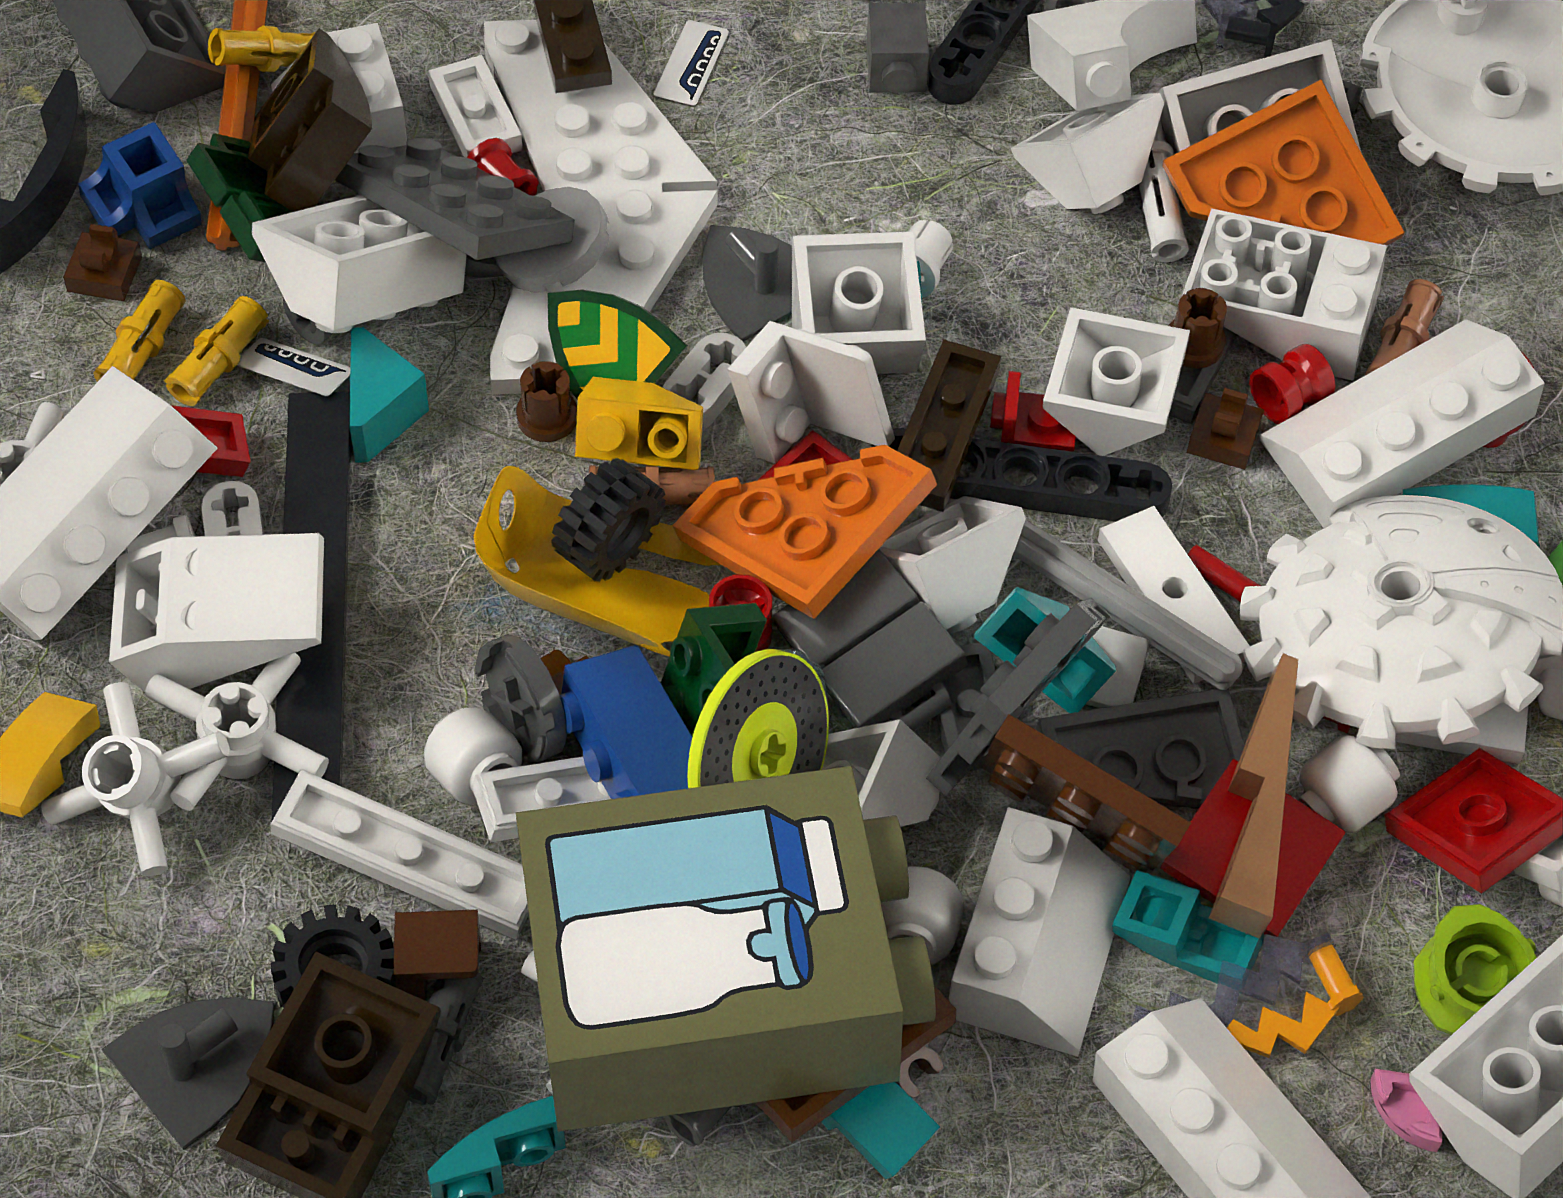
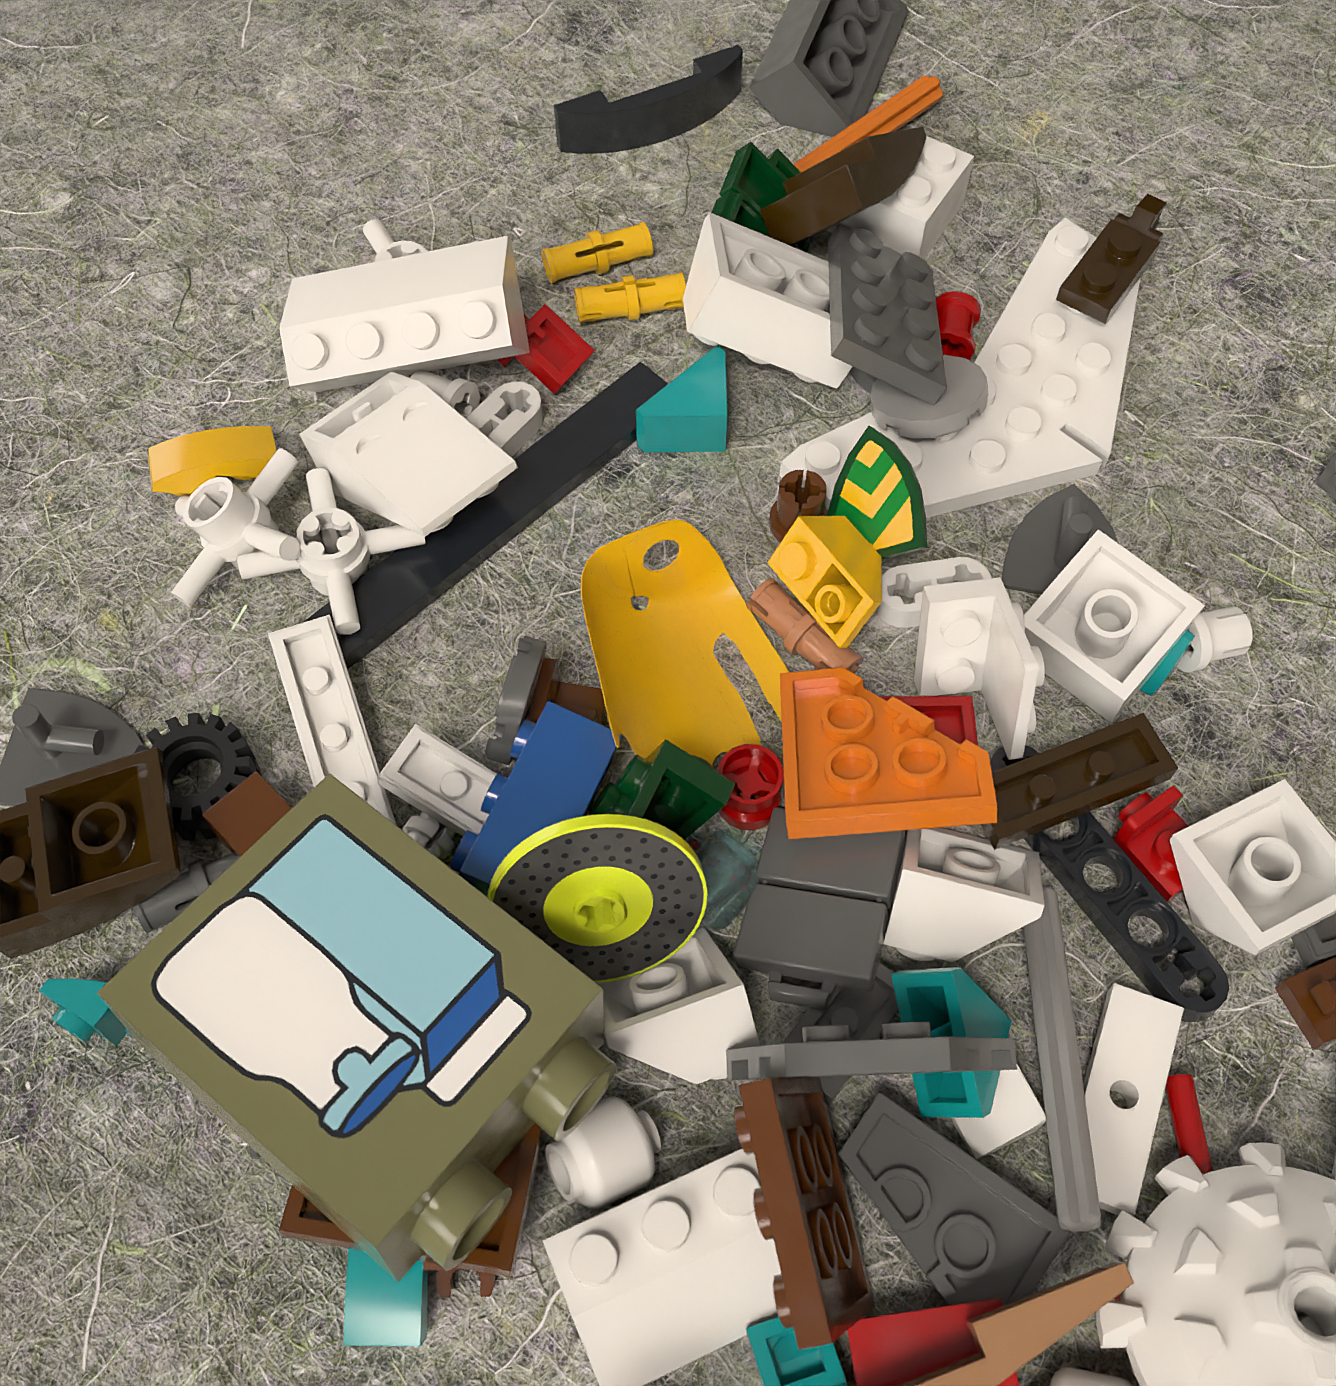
camera: 50 degrees right, 5 degrees up
reddish brown tile [63,224,142,302] -> none
blue brick [78,121,202,250] -> none
yellow pin [208,25,316,72] -> none
white sticker [237,338,350,396] -> none
white head [424,707,522,805] -> none
white plate [428,55,523,158] -> none
black tyre [551,458,666,582] -> none
white sticker [654,20,729,106] -> none

